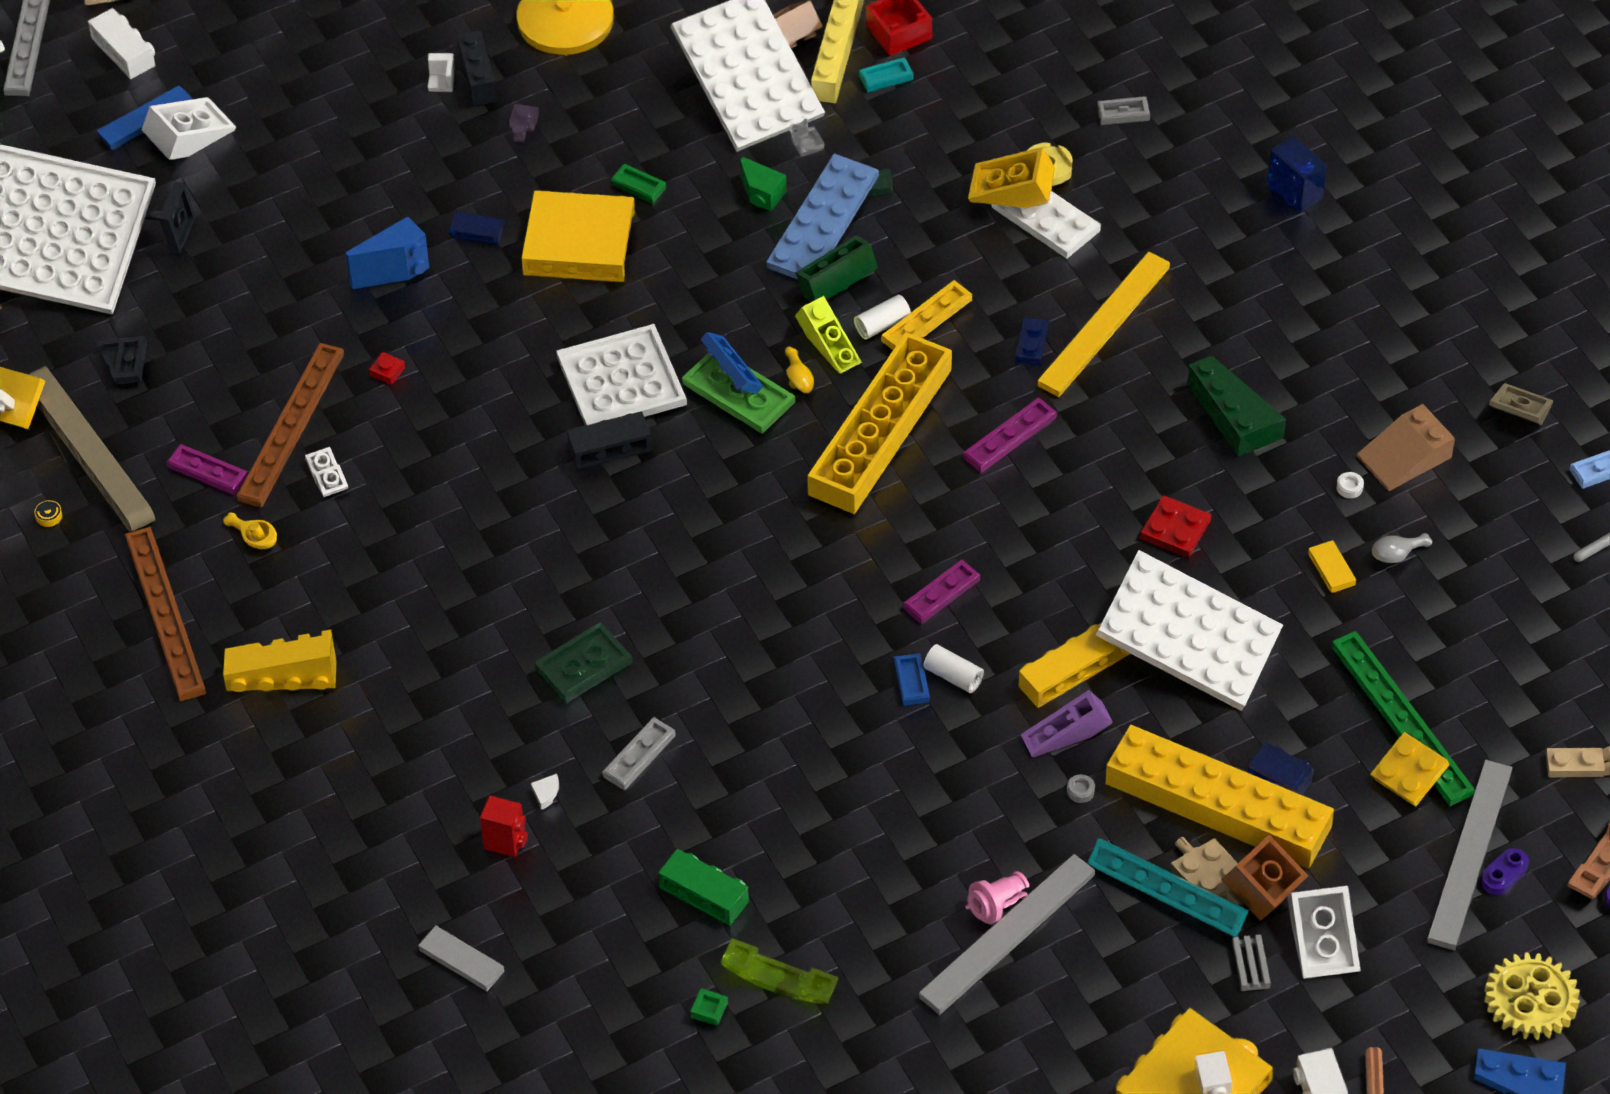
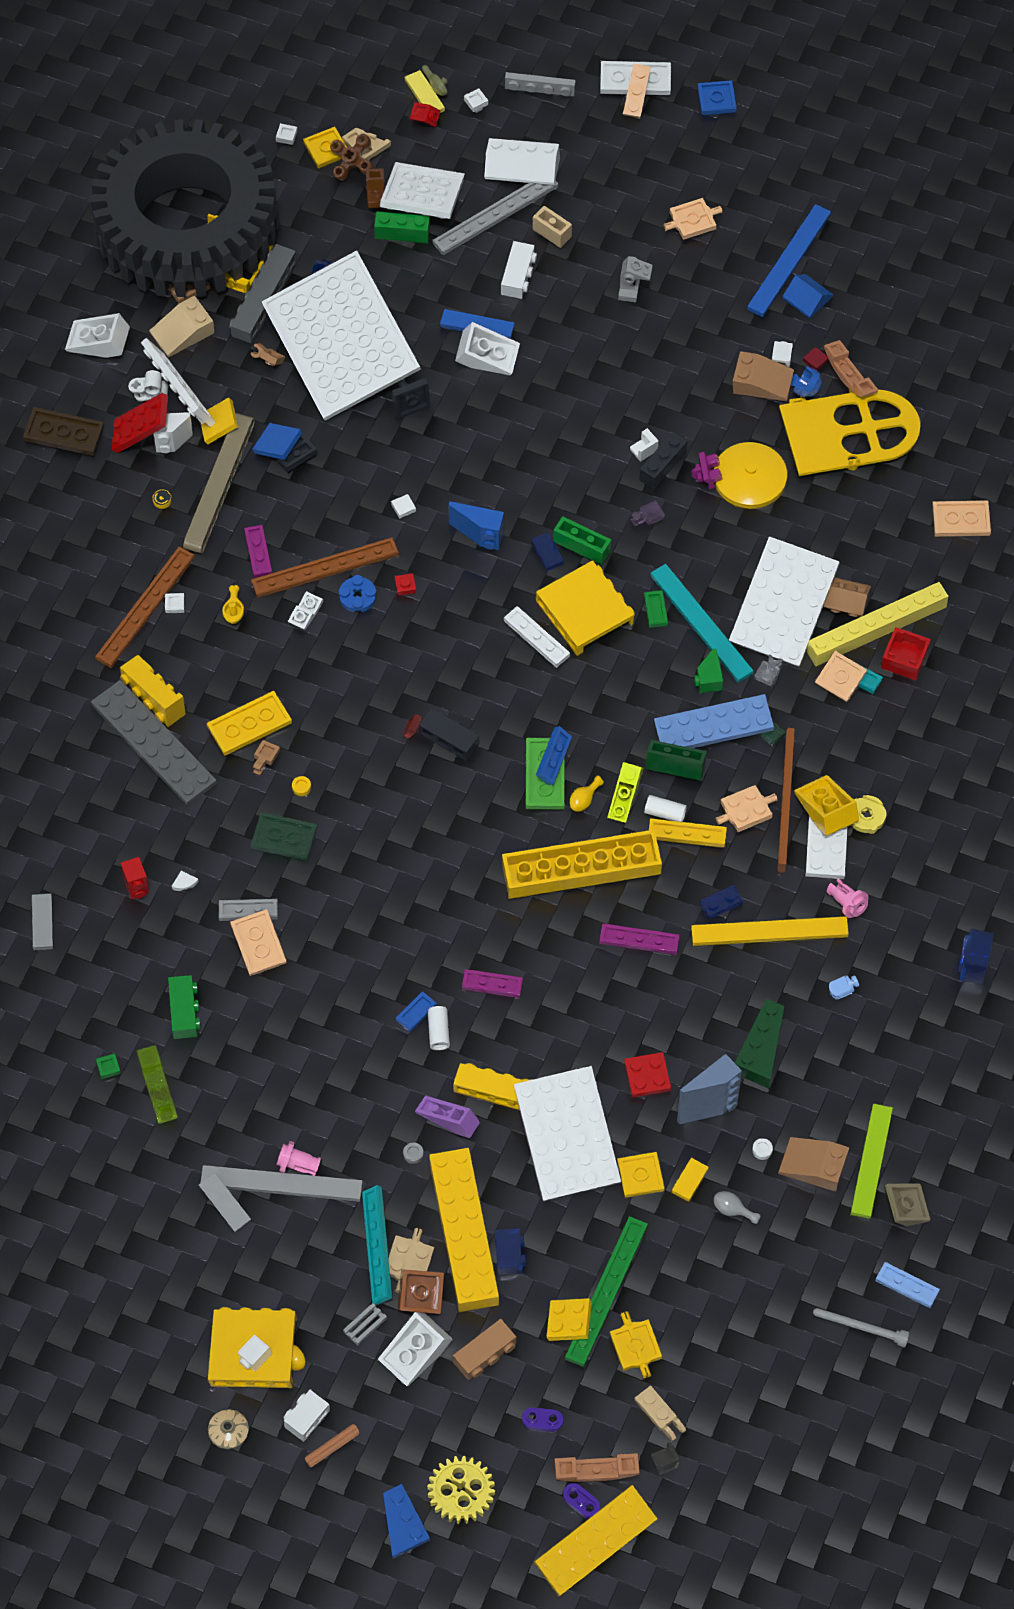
camera: 50 degrees right, 10 degrees up
white plate [556,324,687,426] -> none
light grey tile [1097,97,1150,125] -> none
light grey tile [1427,760,1513,951] -> none
none -> dark grey plate [91,680,217,806]
none -> white tile [165,593,184,613]
none -> light grey tile [199,1173,251,1233]
none -> yellow plate [207,691,292,756]
none -> light nougat tile [230,909,287,976]
none -> blue tile [253,423,302,460]
none -> medium nougat plate [253,740,280,776]
none -> yellow tile [292,776,311,796]
none -> blue plate [339,575,376,612]
none -> white tile [391,494,416,519]
none -> clear red tile [403,714,422,739]
none -> medium nougat brick [453,1319,516,1380]
none -> white plate [504,606,570,668]
none -> green brick [553,516,611,565]
none -> yellow plate [610,1312,662,1378]
none -> yellow tile [617,1152,664,1198]
none -> teal tile [650,564,753,683]
none -> sand blue slope [677,1054,742,1124]
none -> magenta hips [691,452,723,489]
none -> light nougat plate [715,785,777,832]
none -> dark orange tile [777,728,795,873]
none -> light nougat tile [815,651,867,702]
none -> bright pink piece [827,878,868,918]
none -> light blue arm [829,975,859,999]
none -> lime tile [851,1104,893,1219]

